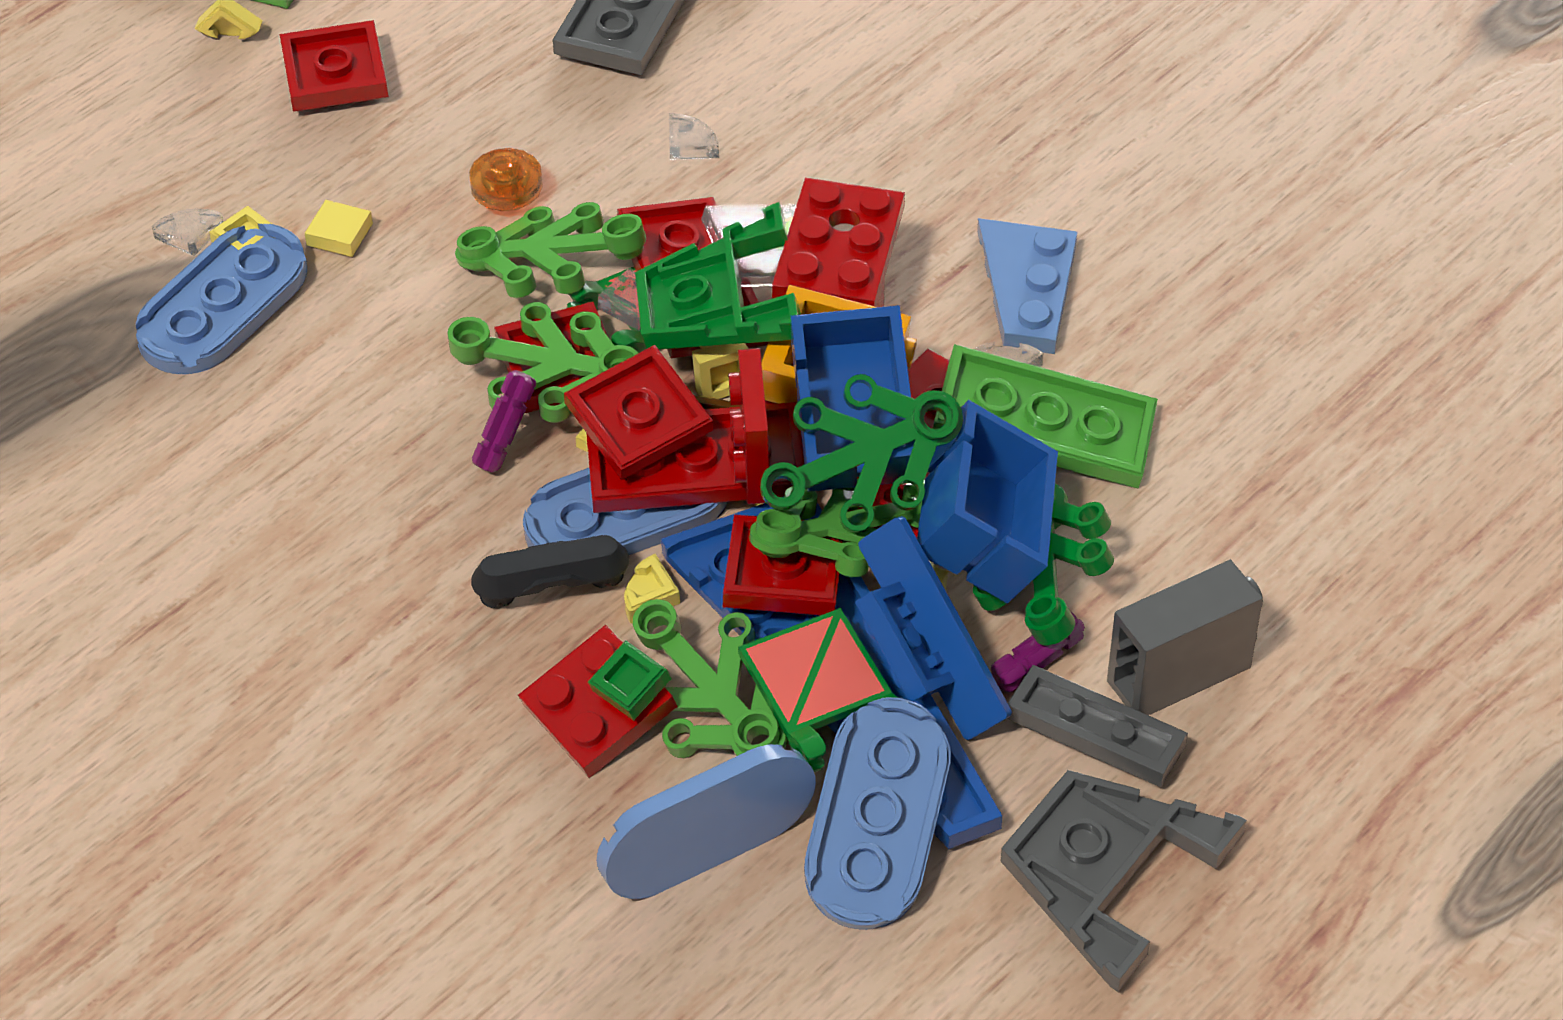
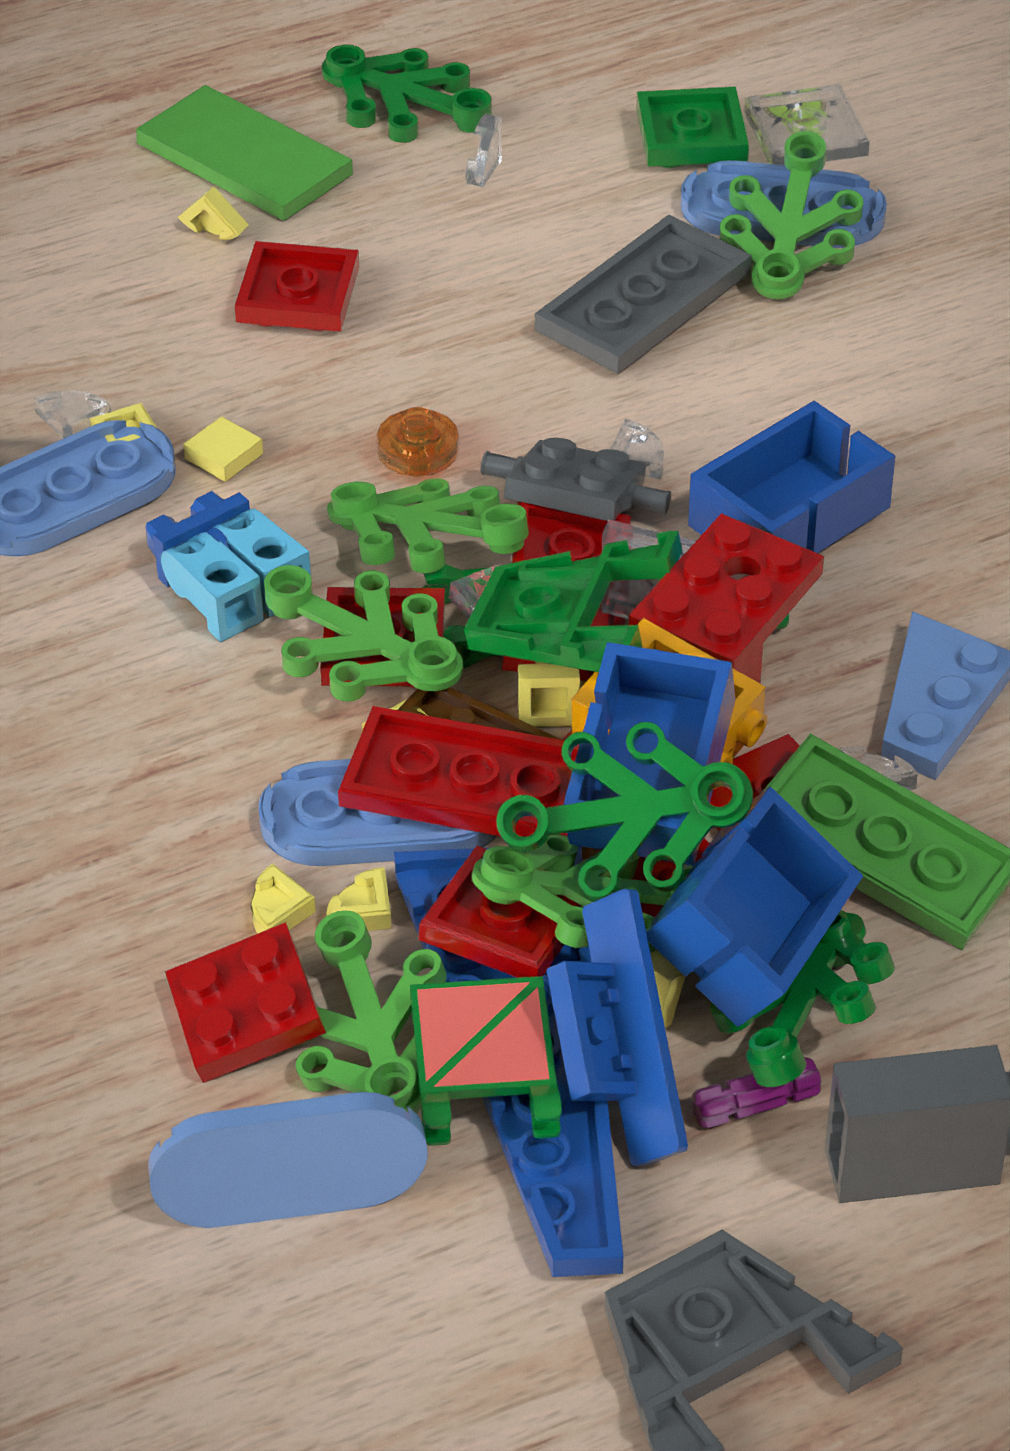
camera: 20 degrees right, 5 degrees down
black piece [471,535,629,608] -> none
magenta axle [472,370,536,473] -> none
red plate [564,345,713,480] -> none
green tile [588,640,672,721] -> none
red plate [728,348,769,504] -> none
medium blue tile [804,697,951,930] -> none
dark grey plate [1007,665,1188,787] -> none
none -> medium azure hips [145,491,313,643]
none -> light yellow tile [251,863,316,933]
none -> dark grey plate [480,437,671,522]
none -> blue piece [688,400,896,553]

